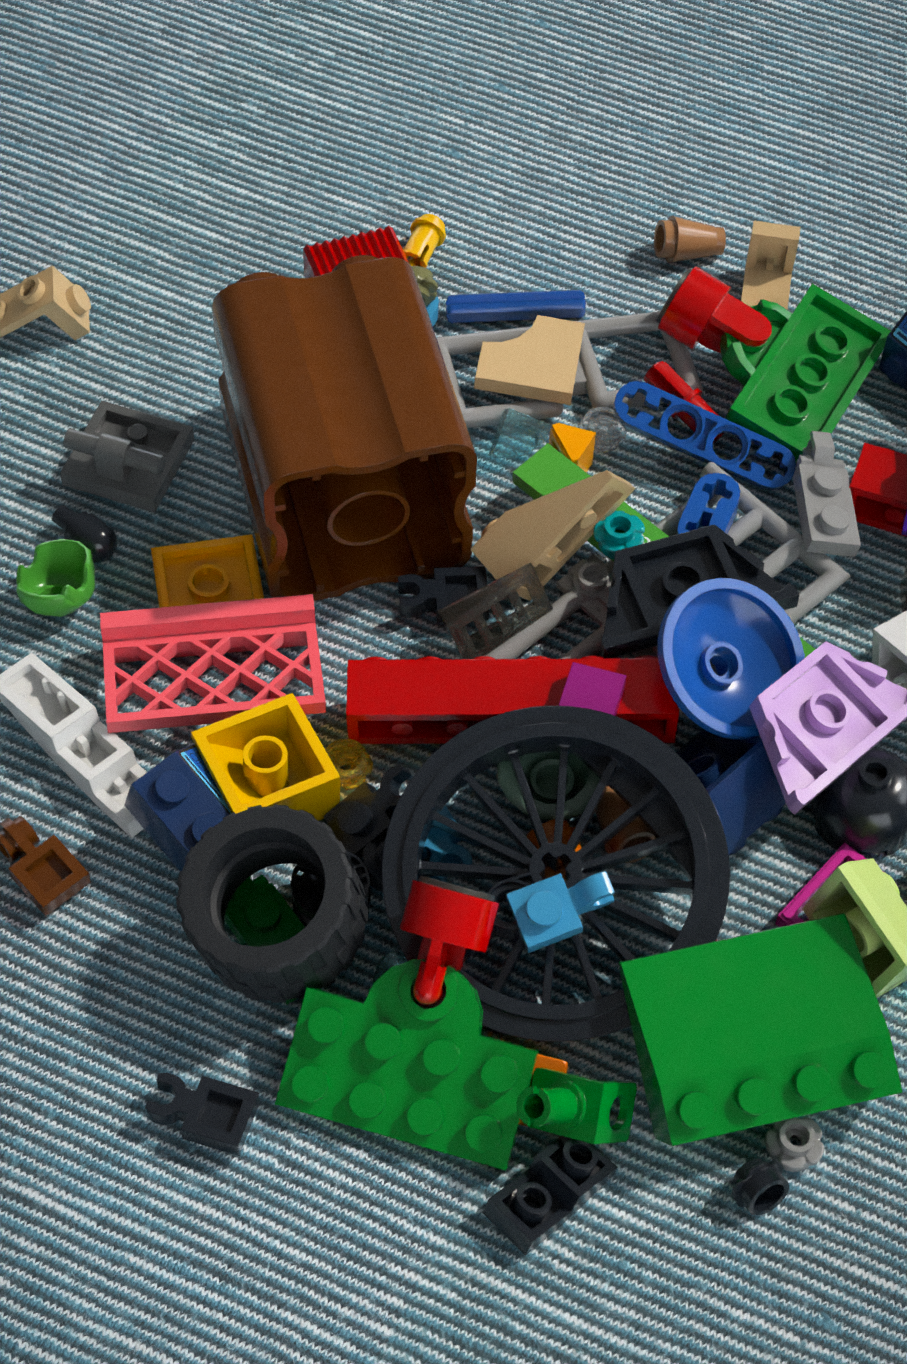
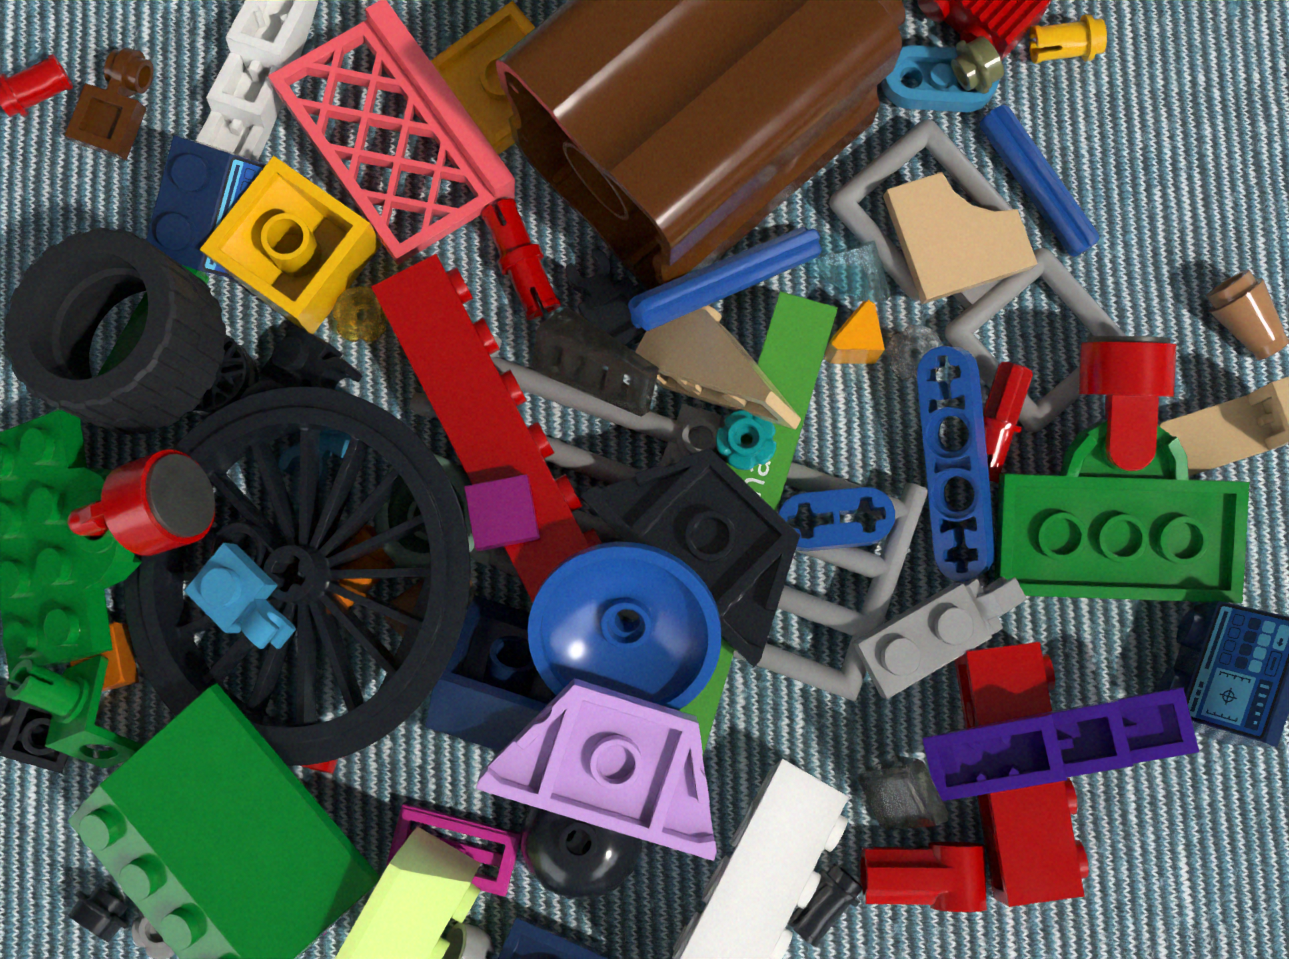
camera: 65 degrees right, 25 degrees up
none -> red pin [480,198,561,320]
none -> blue axle [628,227,822,331]

